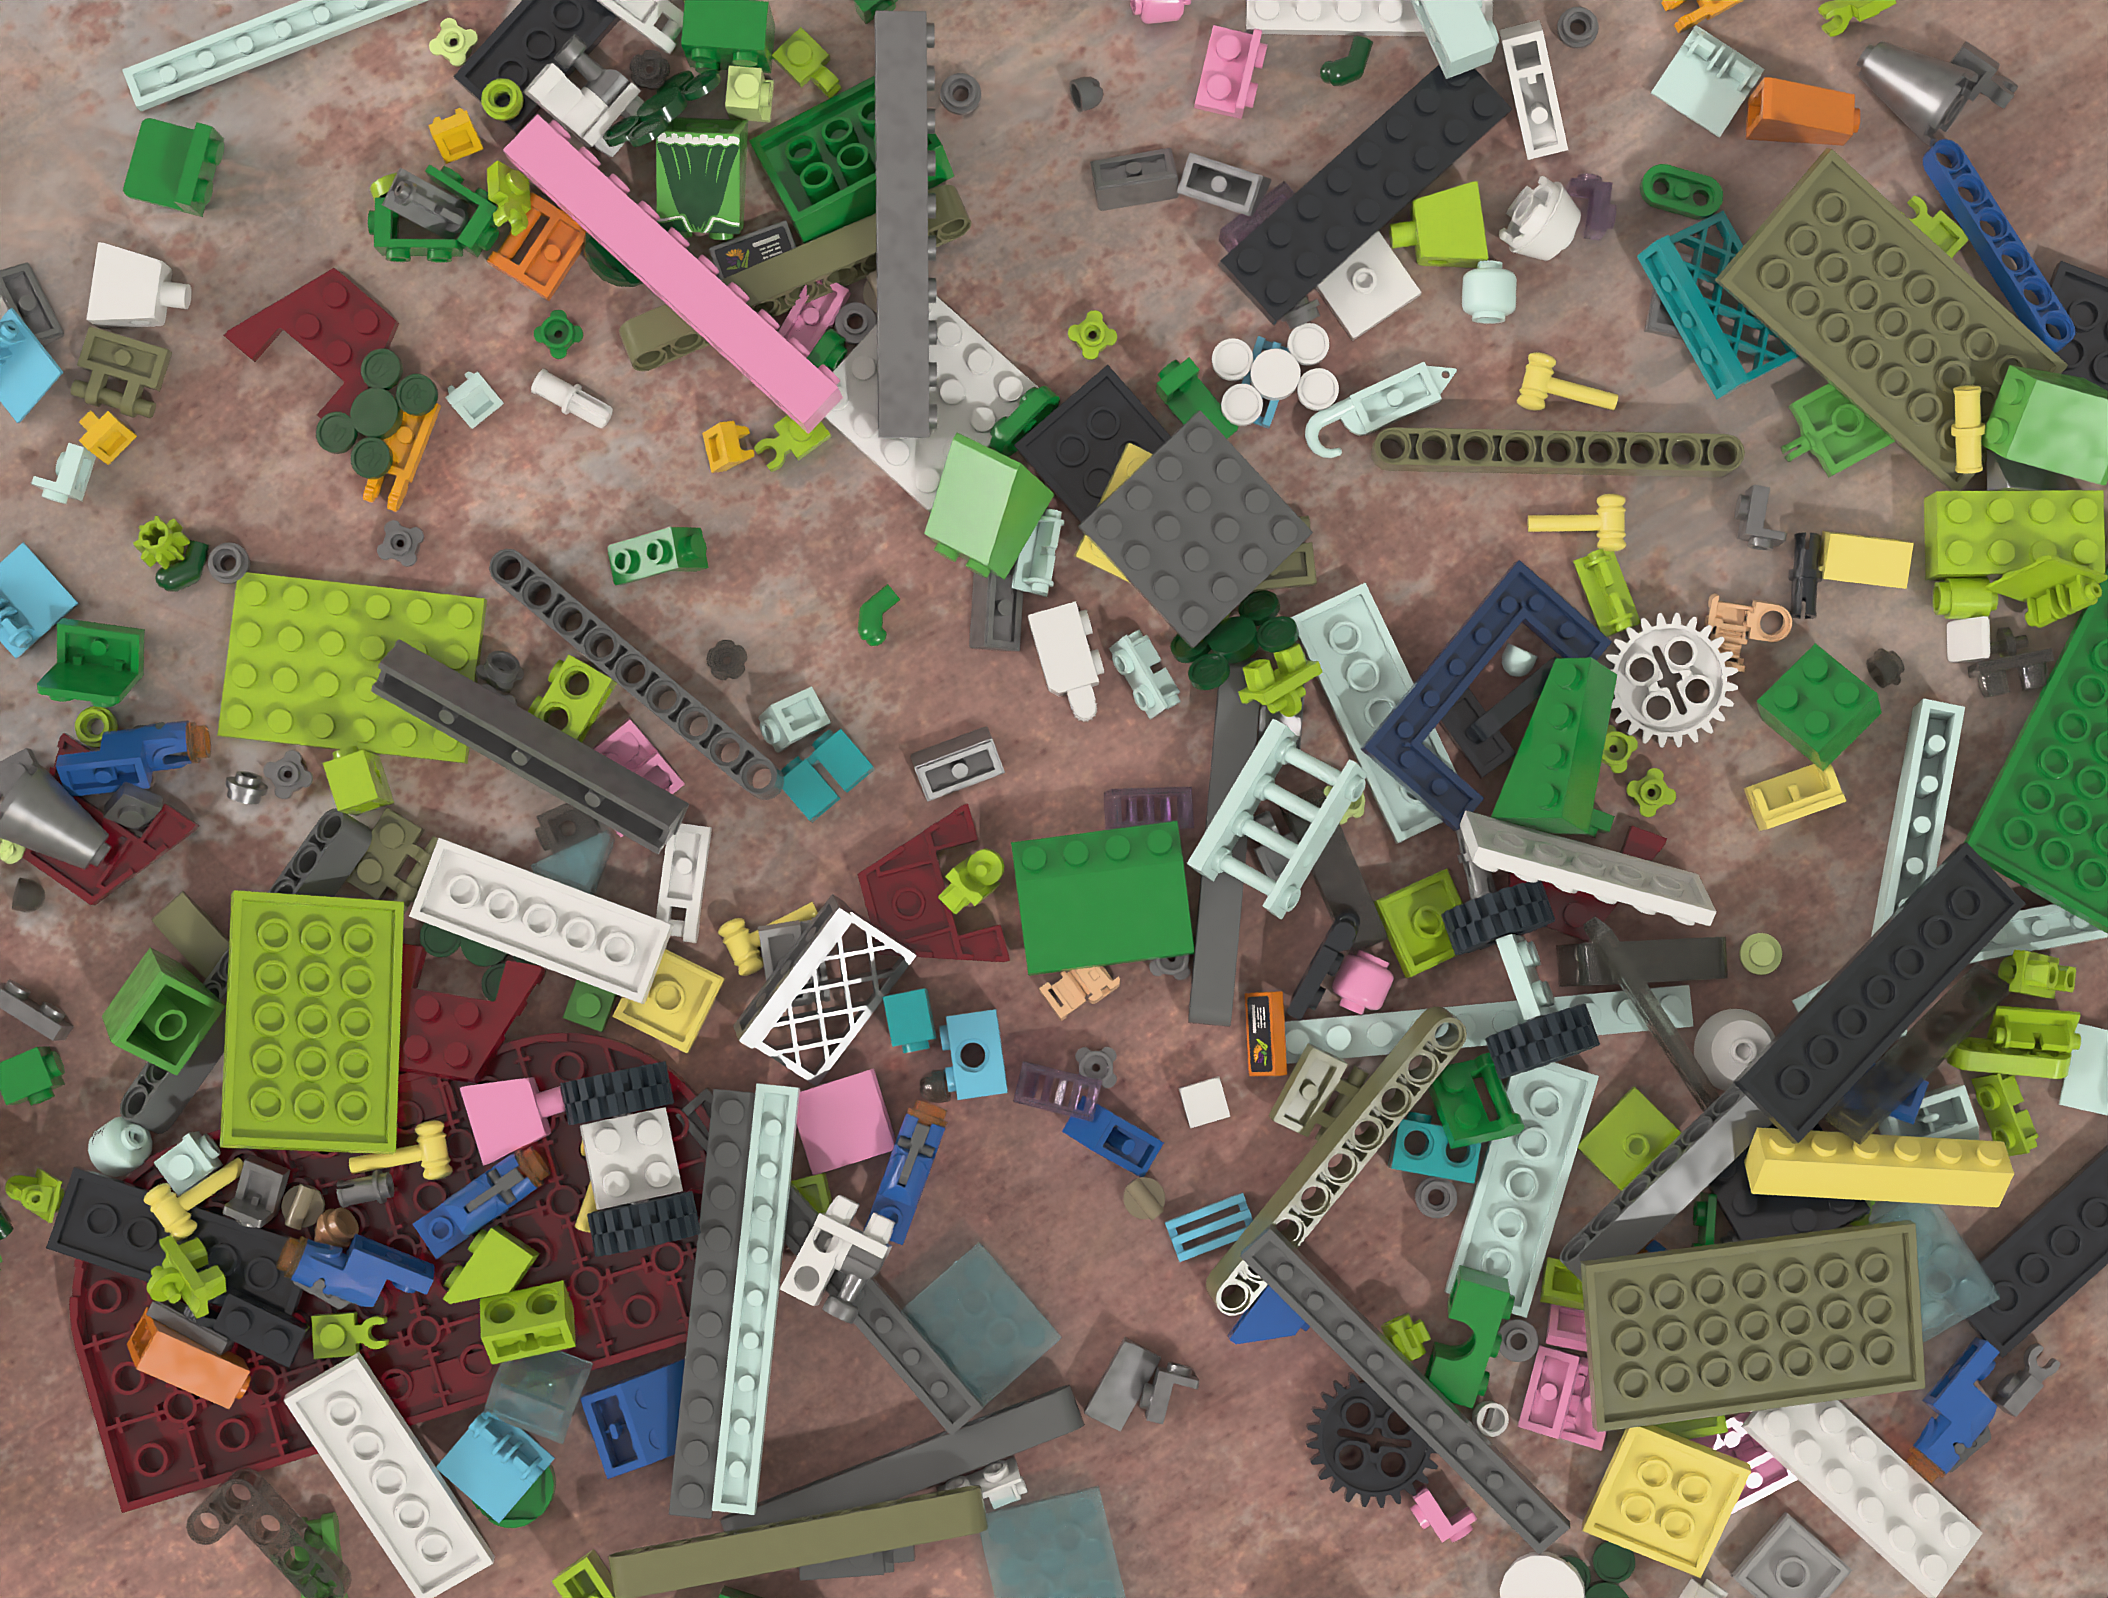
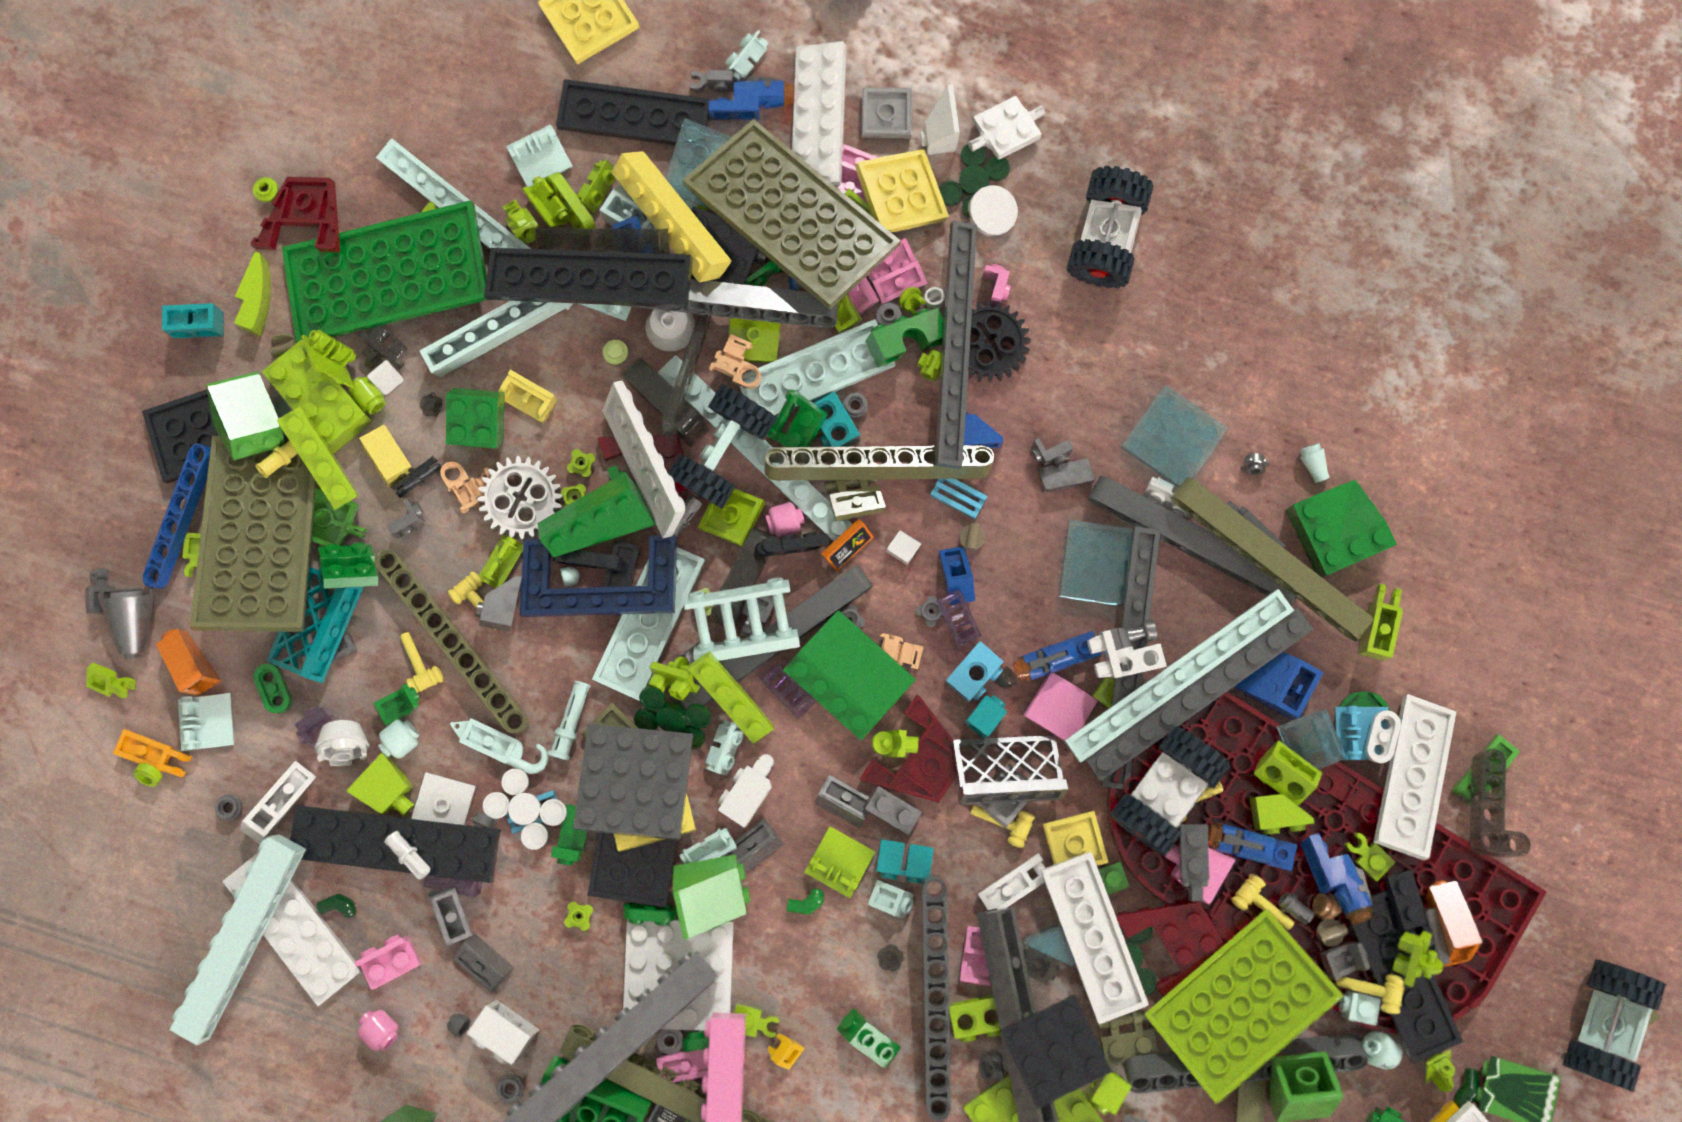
camera: 130 degrees left, 5 degrees down
none -> lime brick [276,406,360,510]
none -> green plate [318,543,378,589]
none -> green bracket [373,683,420,727]
none -> white axle [384,831,430,879]
none -> white brick [467,1000,540,1065]
none -> flat silver slope [475,576,522,632]
none -> light aqua pin [547,680,591,761]
none -> lime plate [689,651,774,744]
none -> light nougat piece [709,334,762,389]
none -> light aqua hinge [725,30,768,82]
none -> lime hinge [804,826,875,898]
none -> flat silver plate [863,785,922,835]
none -> lime plate [899,287,926,315]
none -> black plate [1000,994,1112,1109]
none -> dark grey hinge [1178,825,1209,901]
none -> white plate [1364,711,1401,763]

